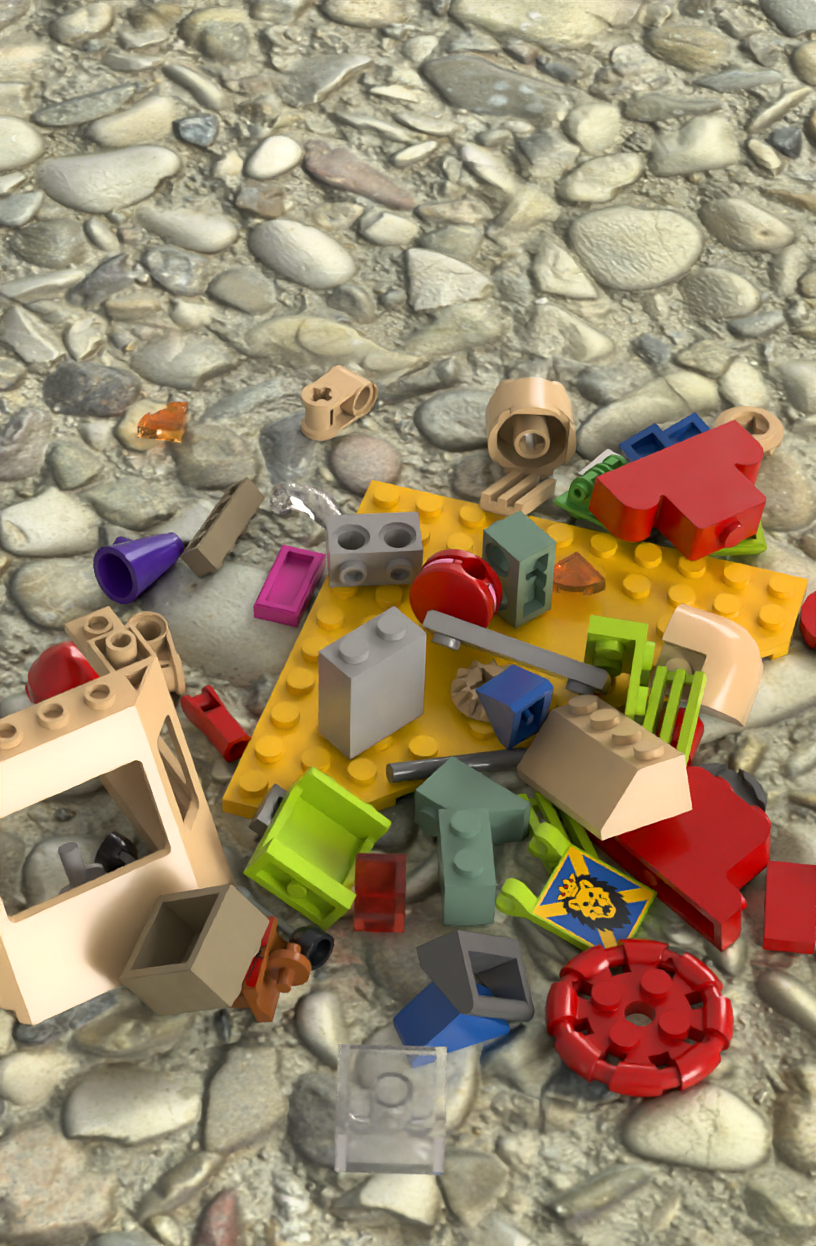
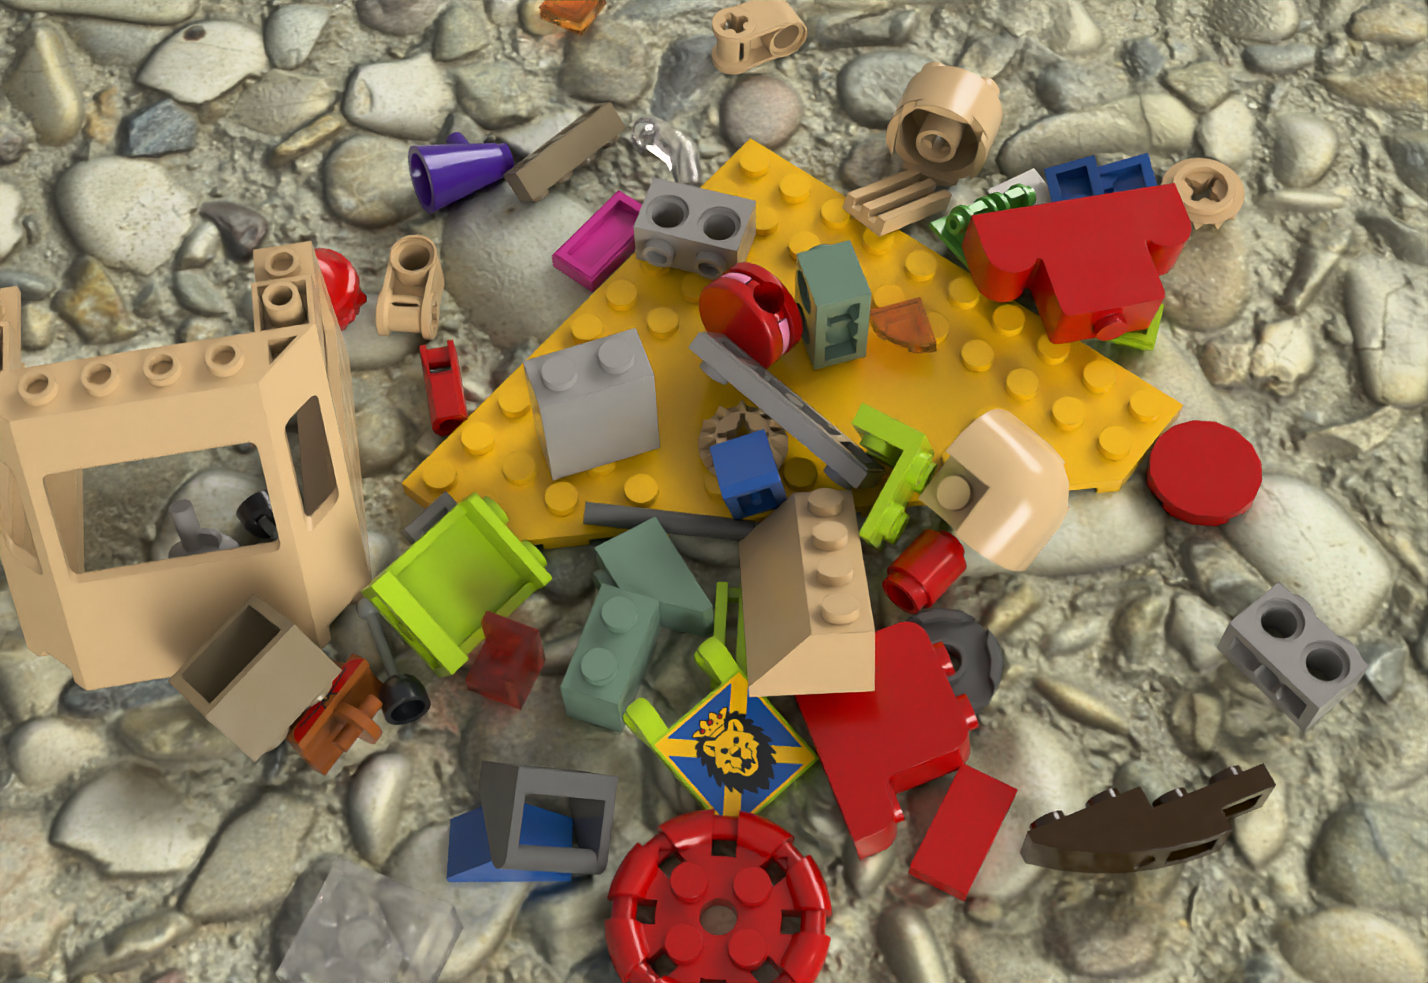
camera: 25 degrees right, 15 degrees up
lime tile [642,665,707,766] -> none

